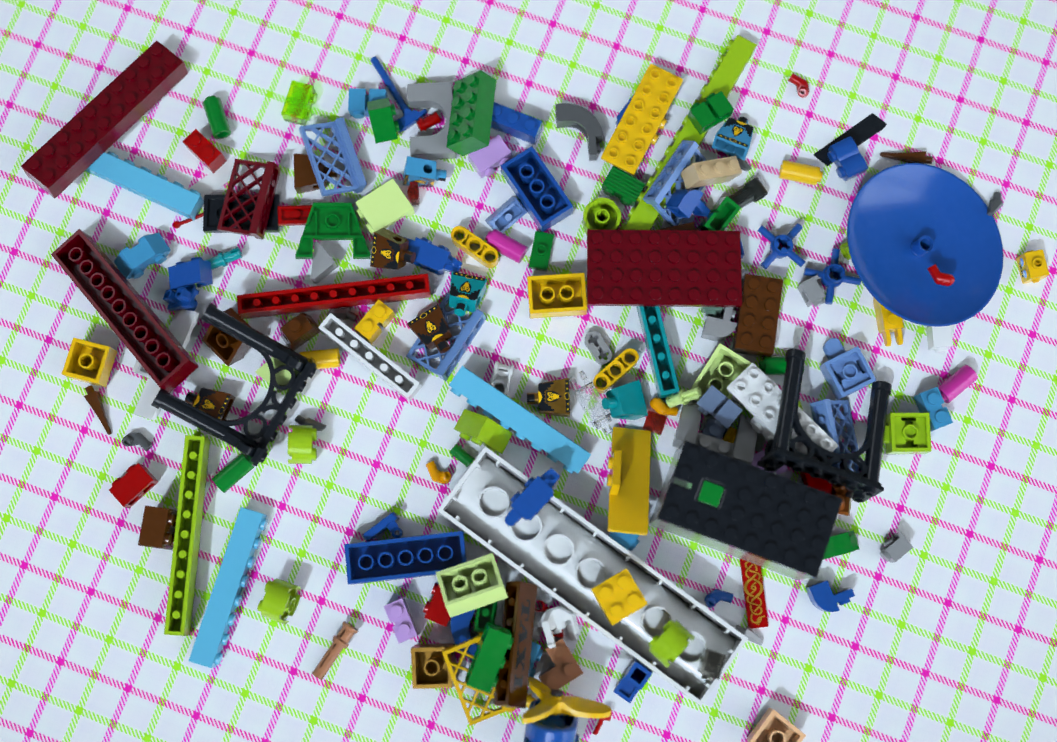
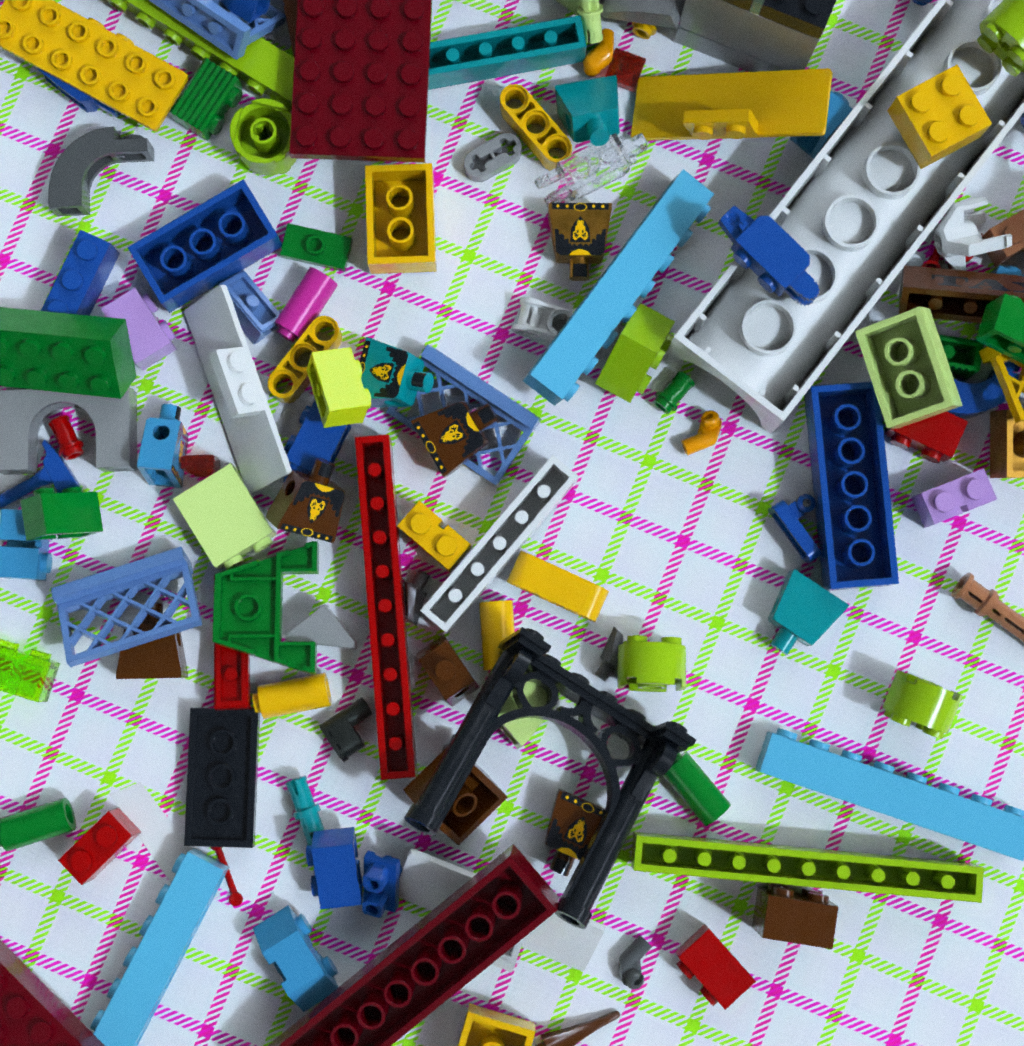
camera: 90 degrees left, 5 degrees up
dark red fence [217,159,281,240] -> none
none -> white bracket [184,285,292,494]
none -> yellow brick [252,672,332,719]
none -> neon yellow brick [306,347,371,428]
none -> pearl dark grey piece [319,697,373,762]
none -> yellow beam [506,551,609,622]
none -> teal torso [768,569,849,655]

